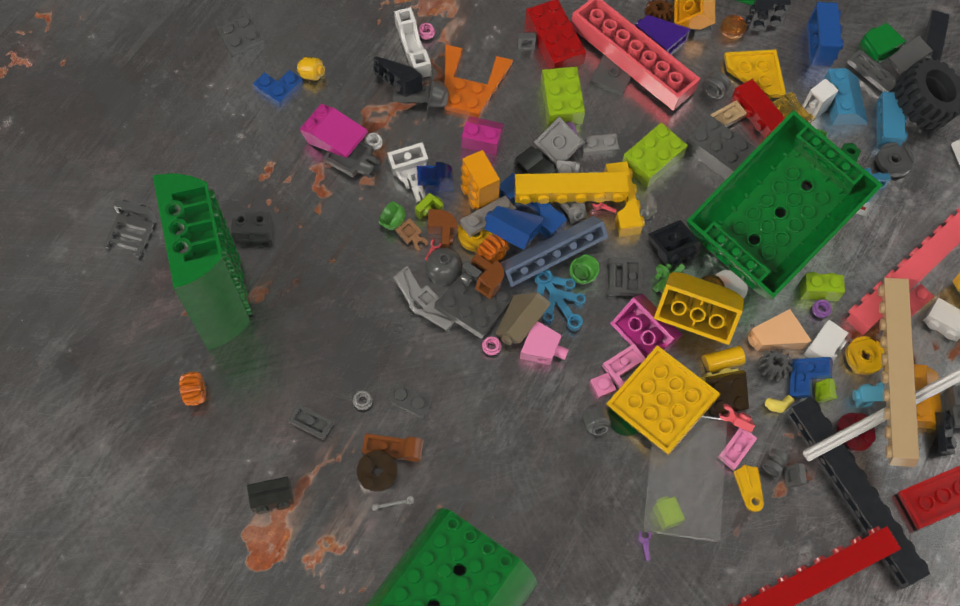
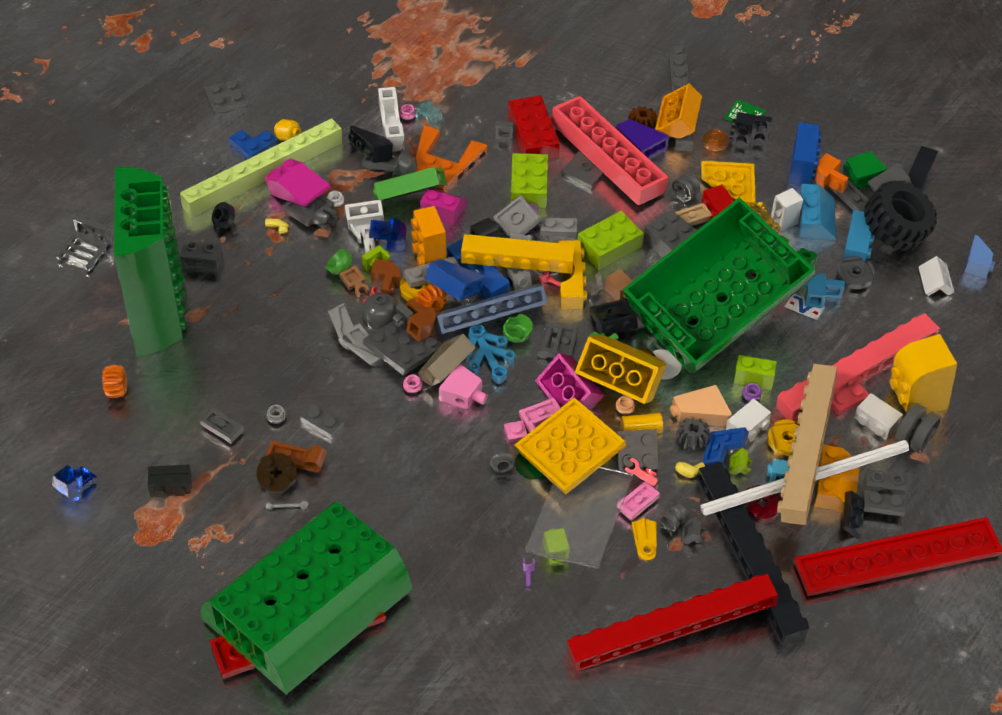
camera: 10 degrees right, 15 degrees down
none -> clear blue brick [53,465,97,501]
none -> yellowish green brick [180,118,342,218]
none -> black plate [211,202,235,229]
none -> light yellow arm [265,218,289,234]
none -> bright green slope [373,167,448,201]
none -> clear light blue bracket [415,100,442,126]
none -> medium nougat brick [605,269,633,300]
none -> light nougat plate [616,396,635,415]
none -> orange brick [815,153,849,193]

